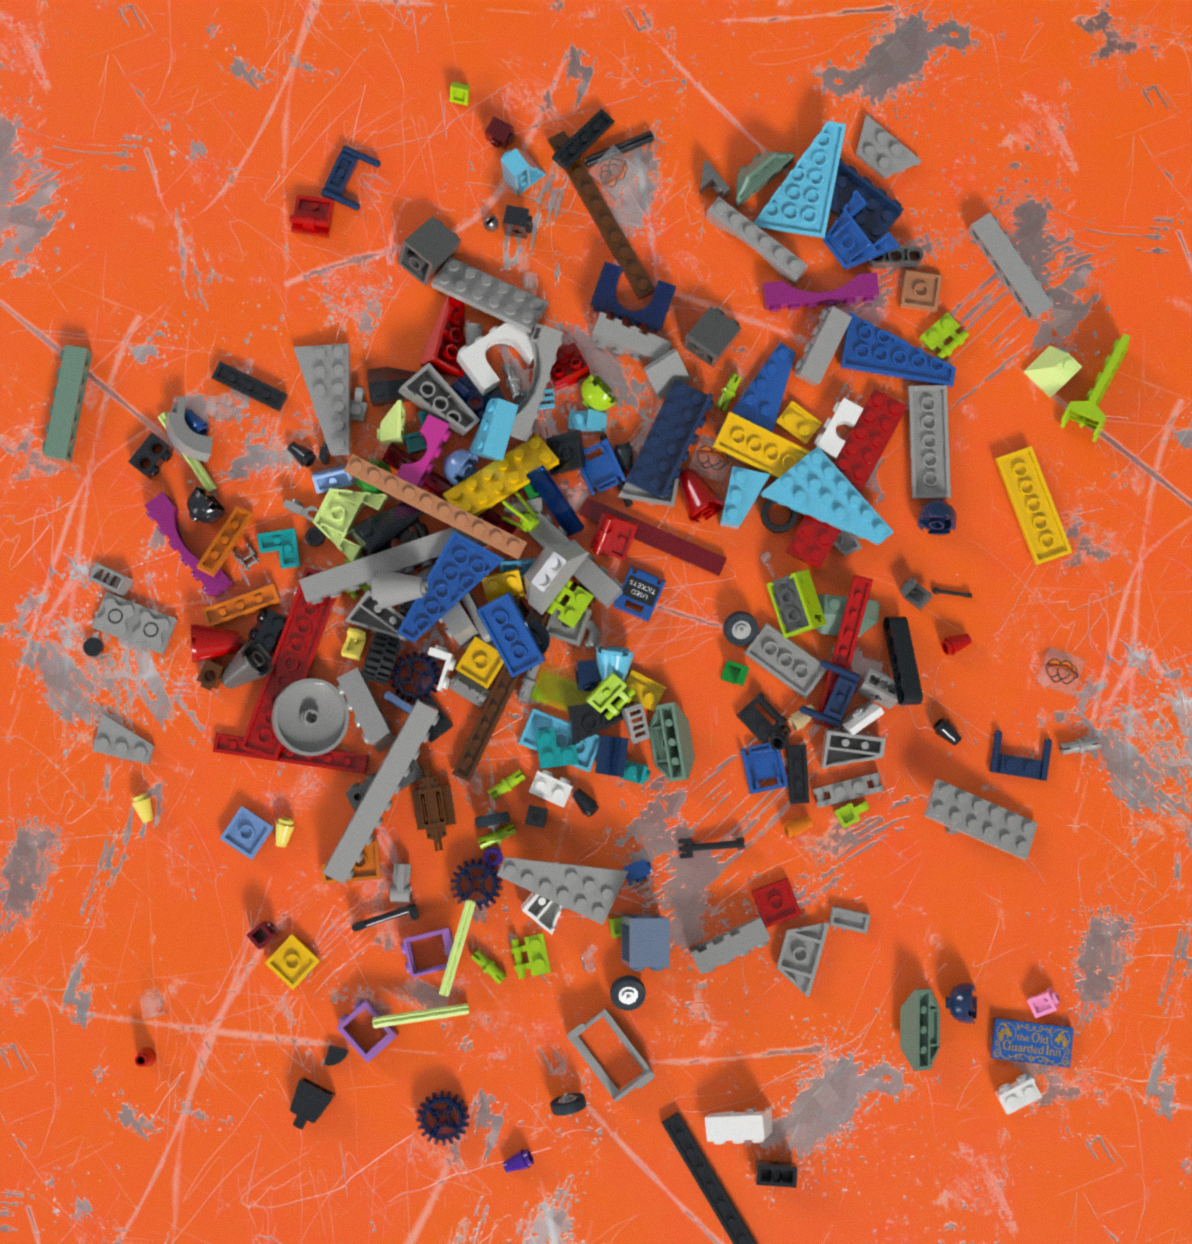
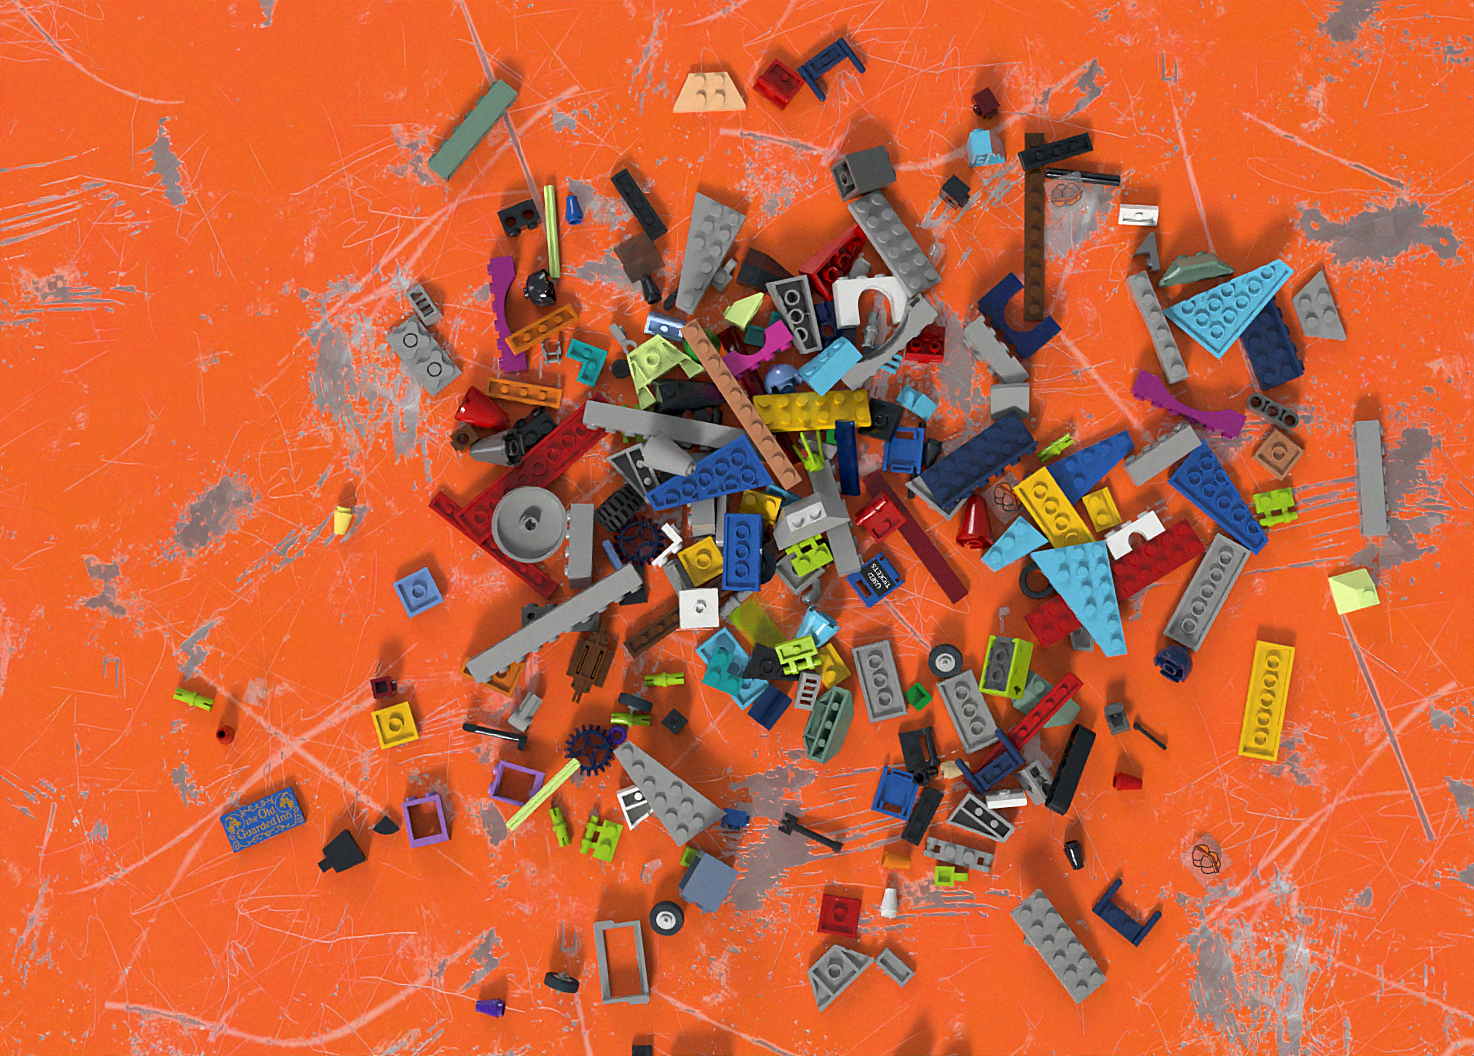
camera: 30 degrees right, 0 degrees up
black tile [83,637,104,657] -> none
light grey wing [93,714,155,764] -> none
light grey arch [165,396,213,462] -> none
light yellow cone [275,817,295,847] -> none
light yellow bracket [341,627,367,661] -> none
yellowish green axle [372,1003,469,1028] -> none
clear blue gear [416,1090,470,1146] -> none
lime tile [449,82,470,106] -> none
hinge [483,215,499,232] -> none
white bracket [529,769,573,808] -> none
black cone [572,789,600,818] -> none
dark blue brick [575,660,599,692] -> none
lime cylinder [581,373,618,411] -> none
teal bracket [620,760,651,785] -> none
dark grey slope [683,306,741,368] -> none
light grey wedge [689,917,771,974] -> none
blue wing [823,189,901,270] -> none
light grey pin [1059,736,1101,755] -> none
lime hinge [1060,333,1131,442] -> none
none -> lime pin [173,687,214,711]
none -> blue tile [219,786,306,853]
none -> clear smoke slope [613,230,665,284]
none -> light nougat wing [673,72,746,113]
none -> white plate [678,587,719,629]
none -> light grey piece [851,639,908,724]
none -> white cone [879,888,899,918]
none -> white plate [1118,204,1159,226]

